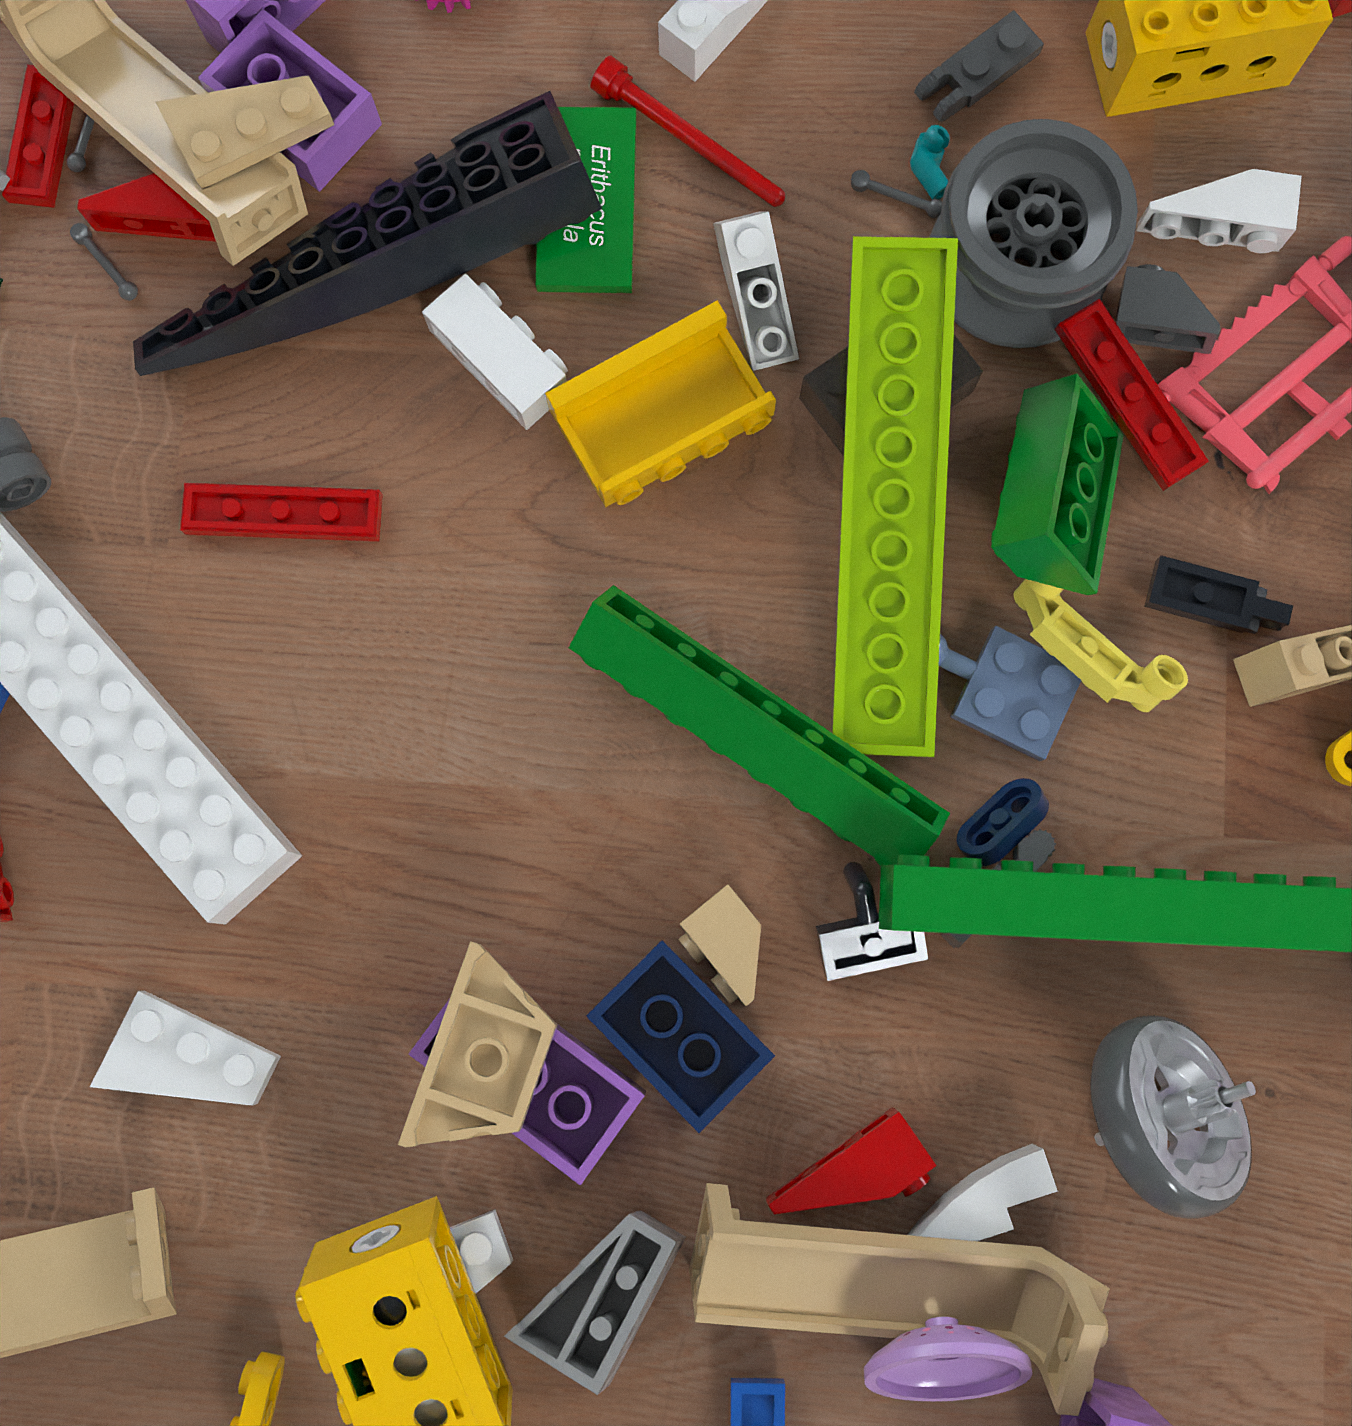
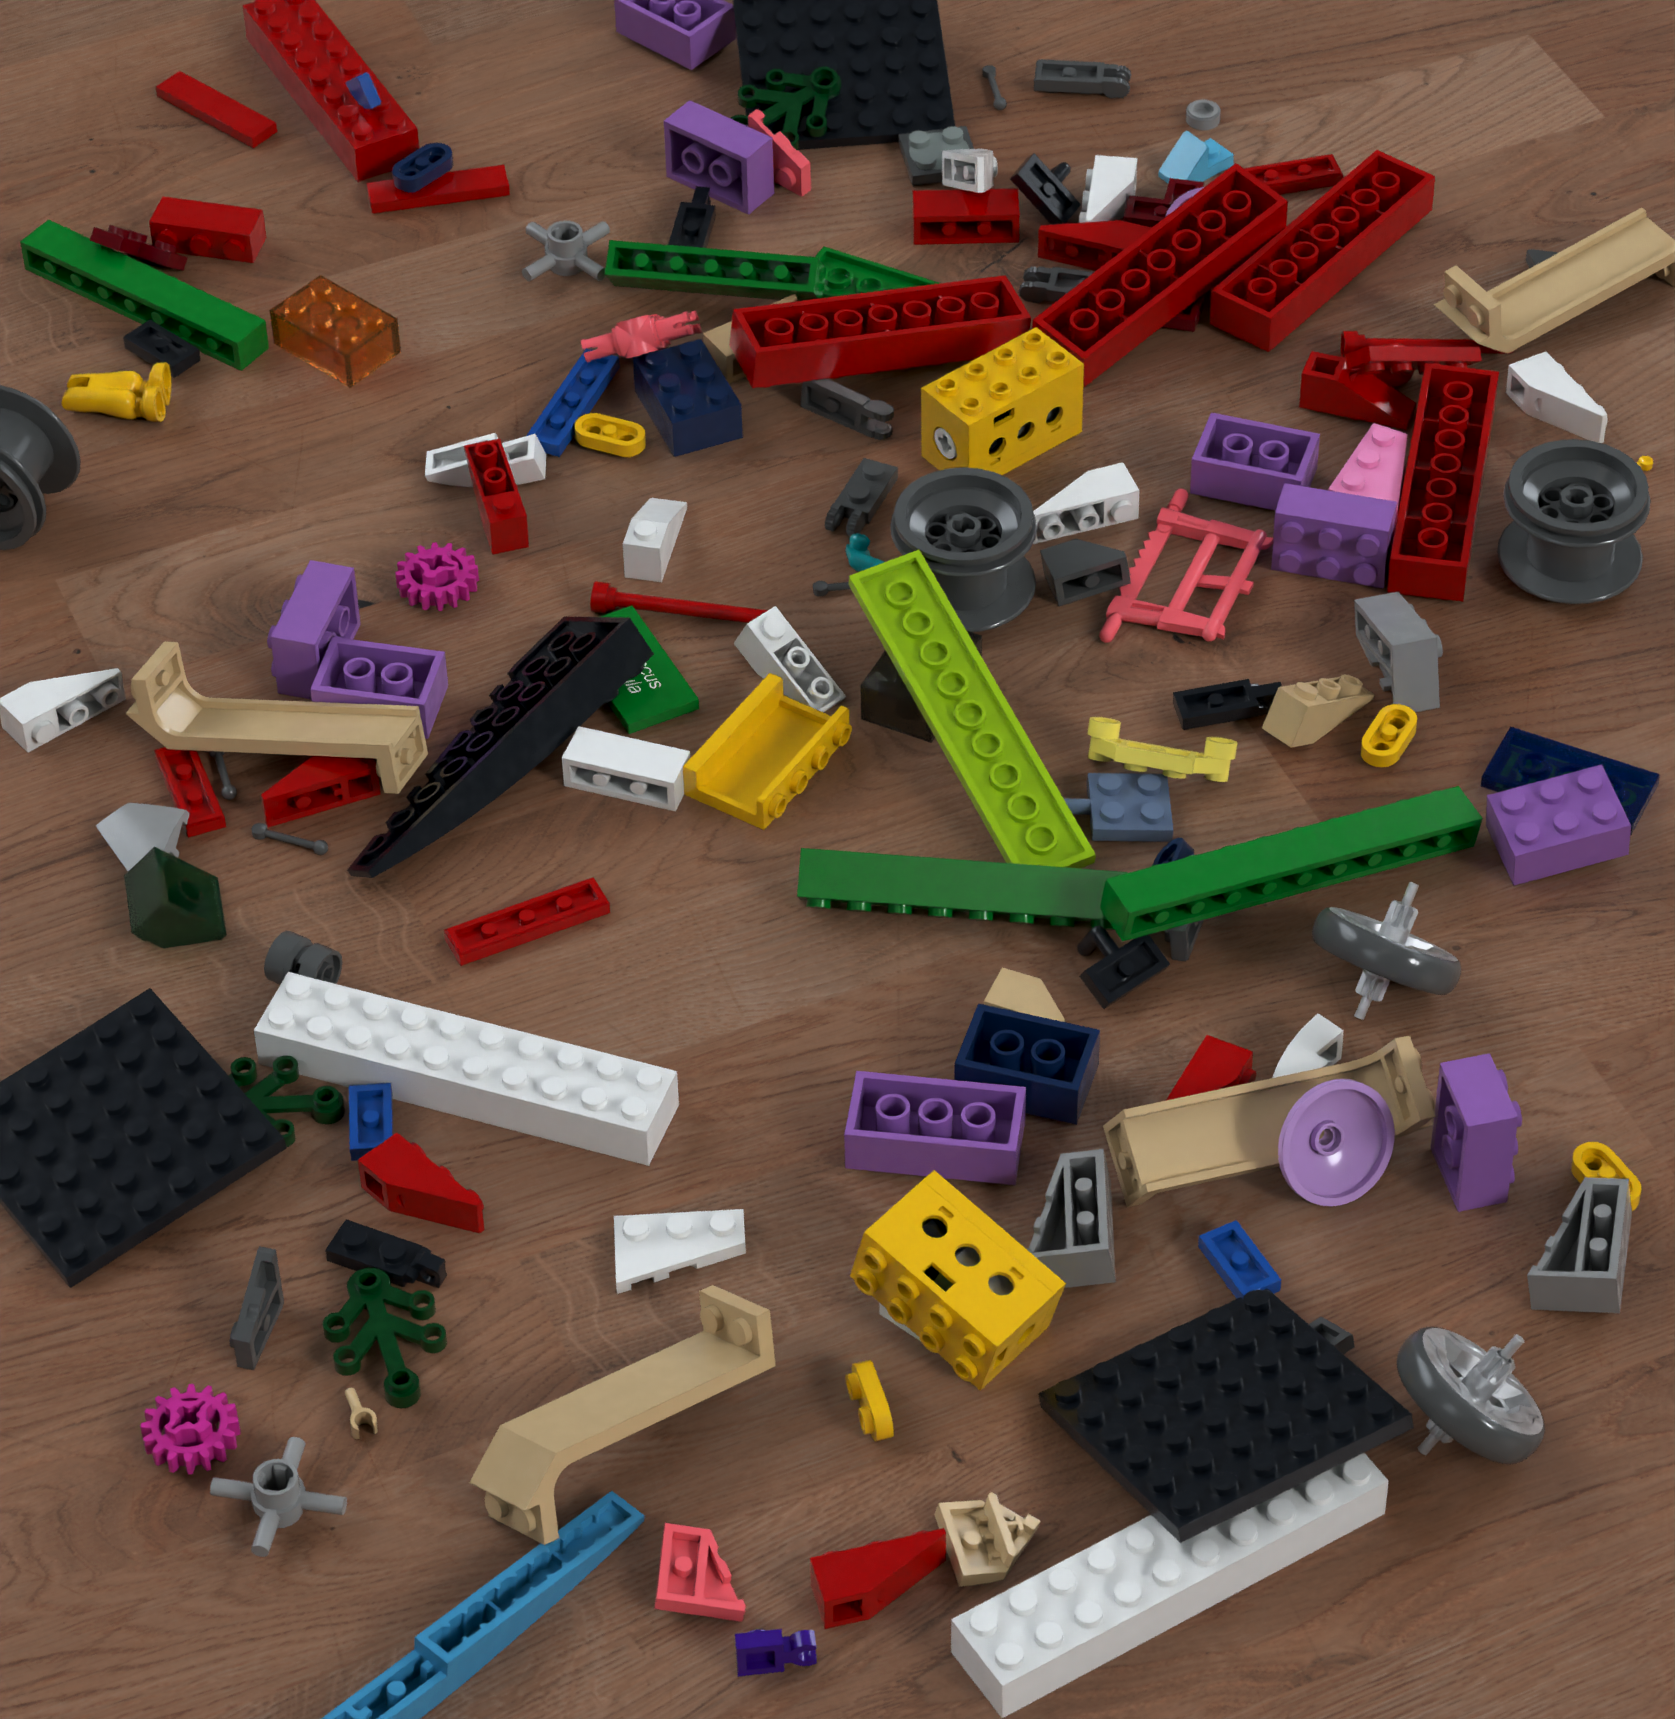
camera: 30 degrees left, 35 degrees down
tan wing [155,75,334,189] -> none
tan wing [398,941,558,1147] -> none
green slope [991,373,1124,595] -> none
red tile [1054,299,1209,491] -> none

